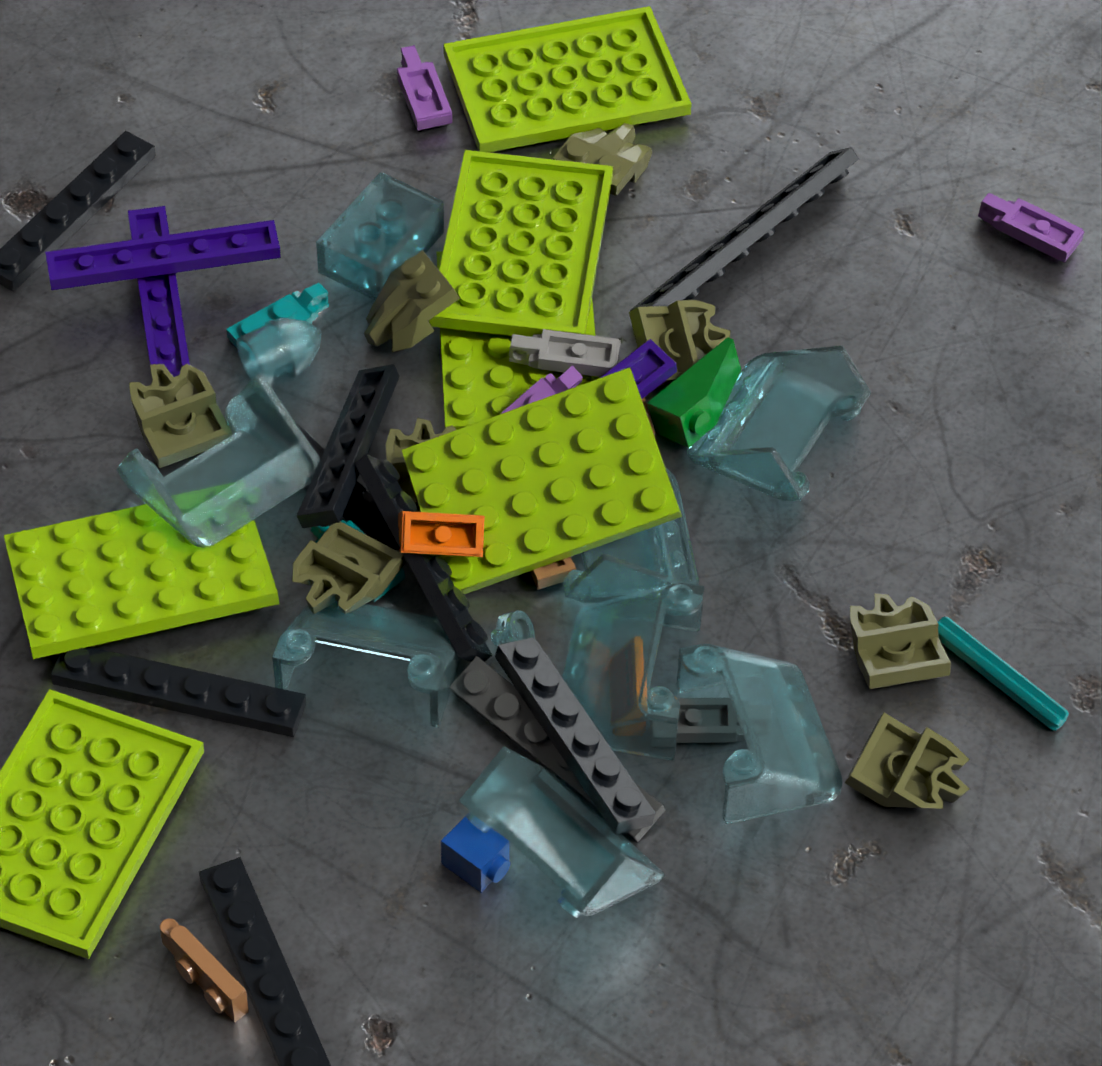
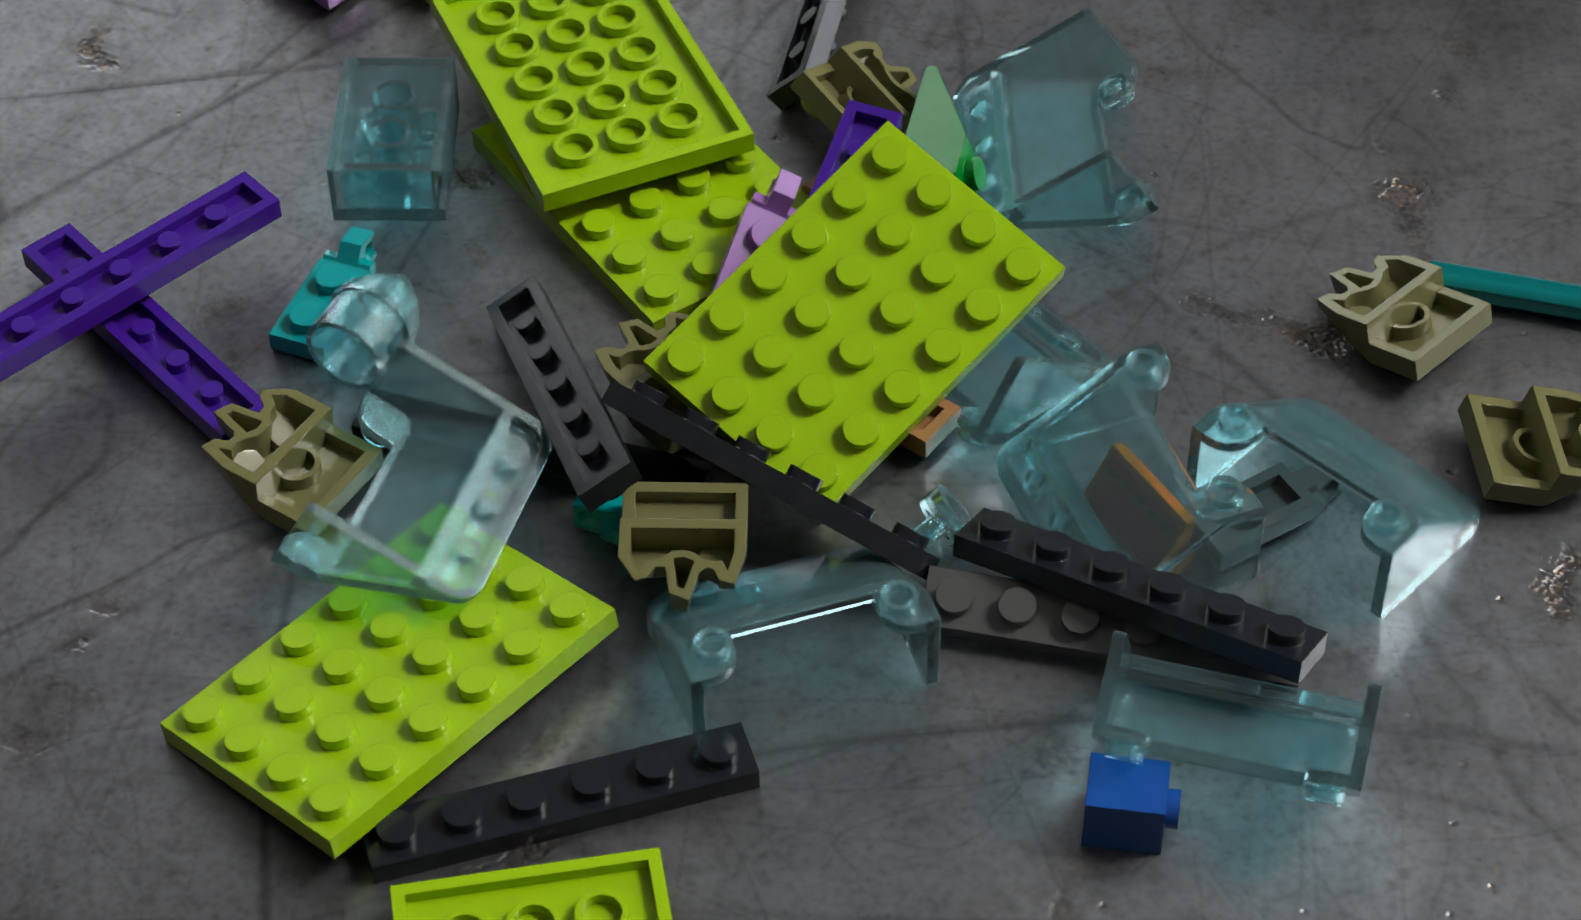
camera: 30 degrees left, 5 degrees down
olive plate [364,250,460,352] -> none
orange slope [398,511,485,557] -> none
light grey hinge [509,329,621,377] -> none

